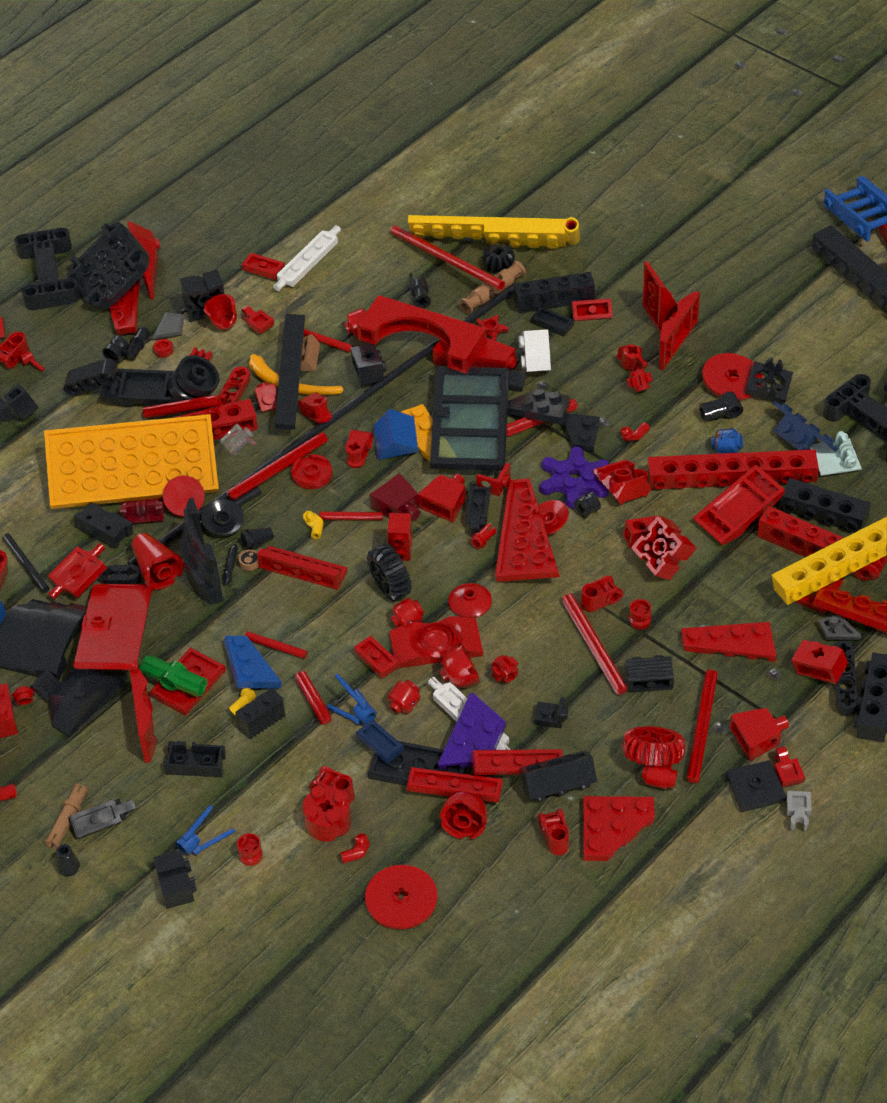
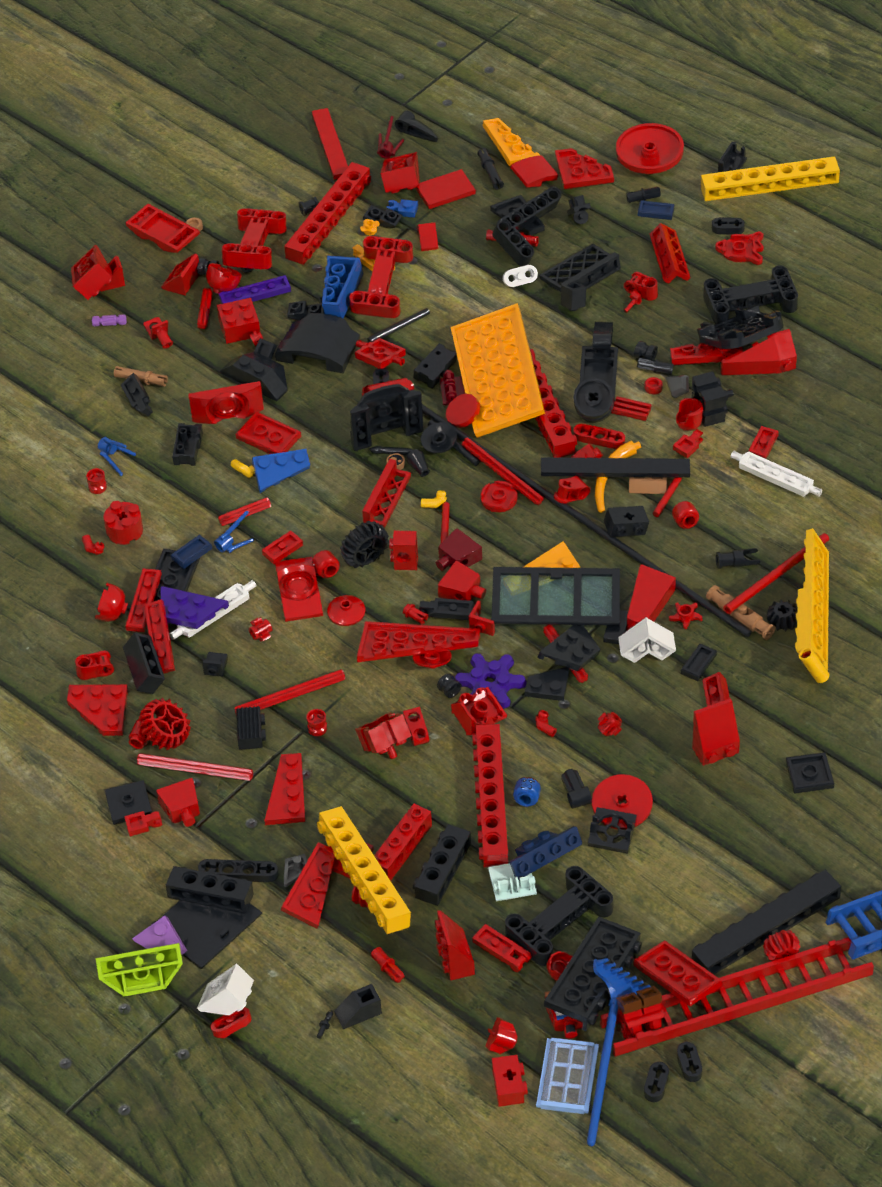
camera: 90 degrees right, 0 degrees up
black cone [56,844,80,877] -> none
red door [74,584,153,670] -> none
green piece [140,655,208,697] -> none
red axle [143,395,220,419] -> none
black brick [153,850,197,909] -> none
clear bracket [220,424,257,456] -> none
black brick [235,688,286,739] -> none
red bar [245,631,308,659] -> none
red piece [309,766,355,803] -> none
red piece [345,430,373,468] -> none
red arch [357,295,487,374] -> none
red piece [365,865,438,929] -> none
blue slope [374,409,419,460] -> none
red head [387,680,421,714] -> none
red cylinder [440,642,481,688] -> none
black brick [514,272,595,314] -> none
red piece [581,575,624,612] -> none
red piece [616,344,648,370] -> none
red slope [659,291,700,371] -> none
red slope [693,465,785,545] -> none
light grey plate [787,791,811,830] -> none
red brick [791,640,848,684] -> none
none -> black tile [786,752,834,794]

